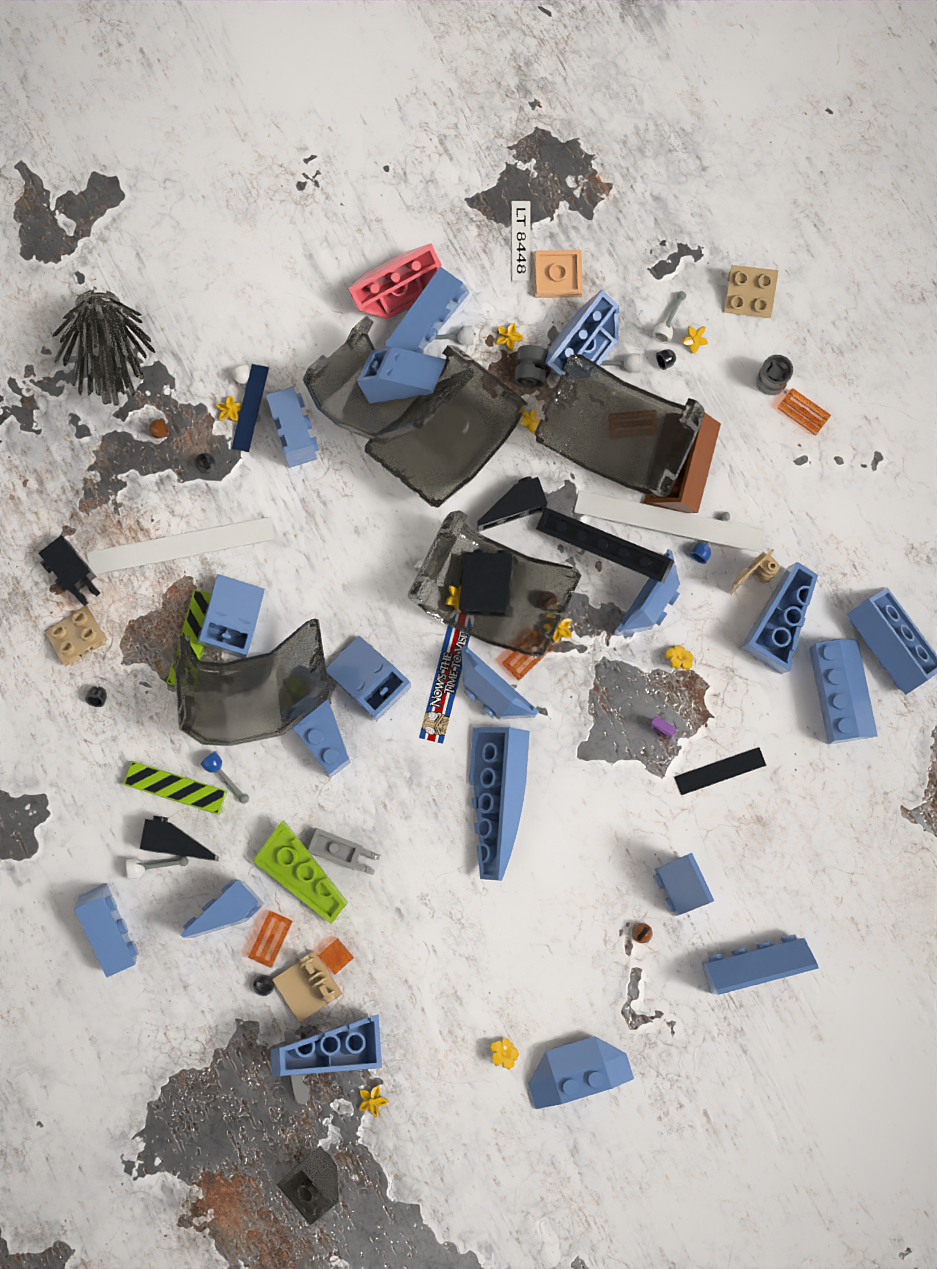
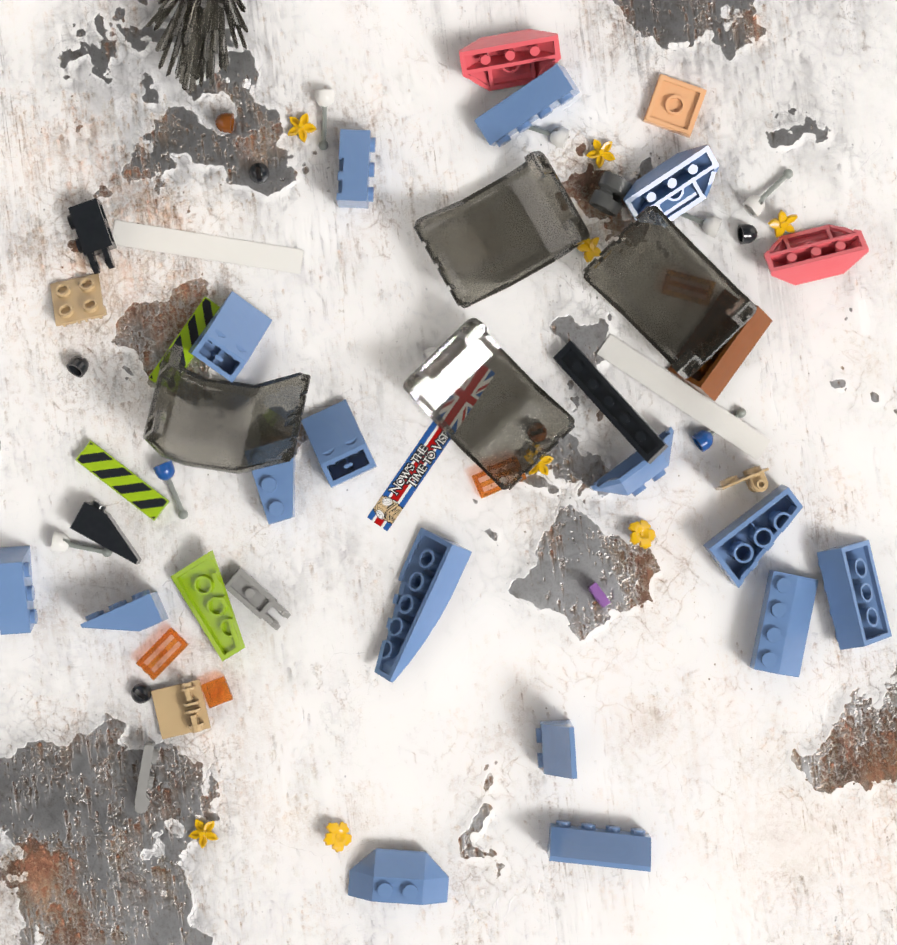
camera: 20 degrees right, 10 degrees up
dark blue sticker [231,364,269,452] -> none
medium blue wedge [271,1014,382,1077] -> none
clear smoke slope [277,1146,339,1225] -> none
clear smoke windscreen [303,316,475,445] -> none
medium blue slope [357,347,446,404] -> none
yellow plant [445,585,461,612] -> none
black panel [459,549,518,617] -> none
medium blue wedge [462,645,539,719] -> none
black slope [477,476,548,532] -> none
white sticker [512,201,531,281] -> none
dark orange hinge [632,923,653,943] -> none
black sticker [675,747,767,795] -> none
tan hinge [724,265,779,318] -> none
dark grey wheel [756,355,793,395] -> none
clear orange tile [777,388,831,436] -> none
none -> coral wedge [764,224,869,285]

